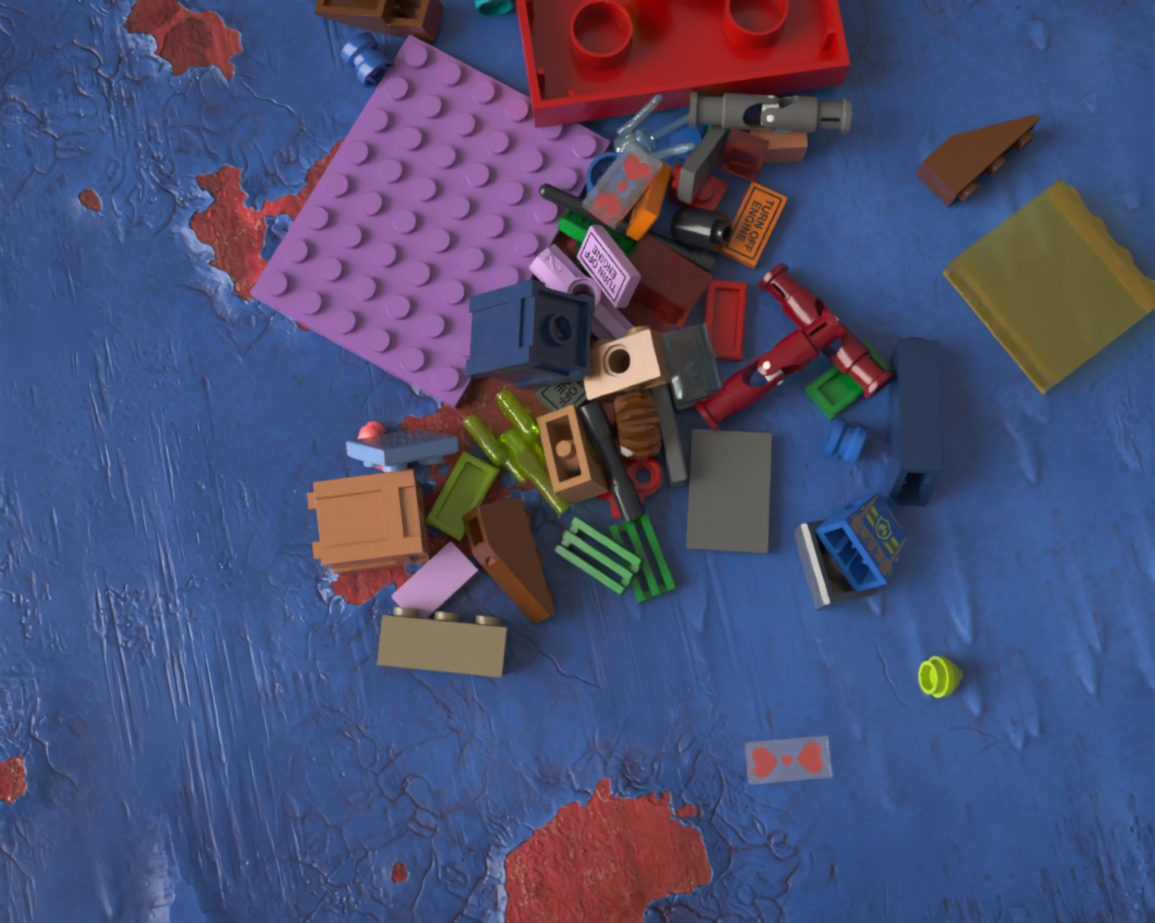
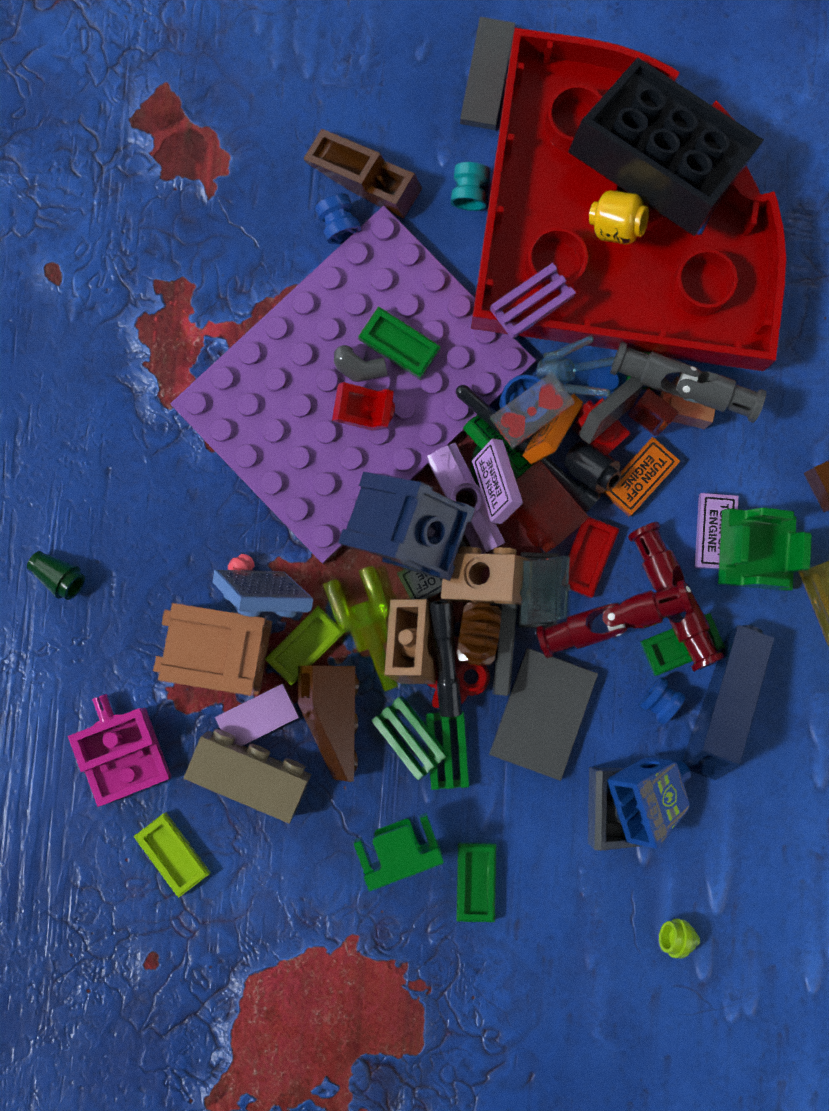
camera: 15 degrees right, 5 degrees up
clear tile [744,735,832,785] -> none
none -> dark green cone [27,551,85,600]
none -> dark pink plate [68,694,172,807]
none -> lime tile [133,812,211,898]
none -> red bracket [332,382,395,431]
none -> dark grey arm [333,345,388,382]
none -> green panel [354,812,444,891]
none -> green tile [358,306,441,380]
none -> green tile [456,842,496,922]
none -> medium lavender tile [490,263,575,340]
none -> lavender tile [695,493,739,570]
none -> green panel [718,508,812,591]

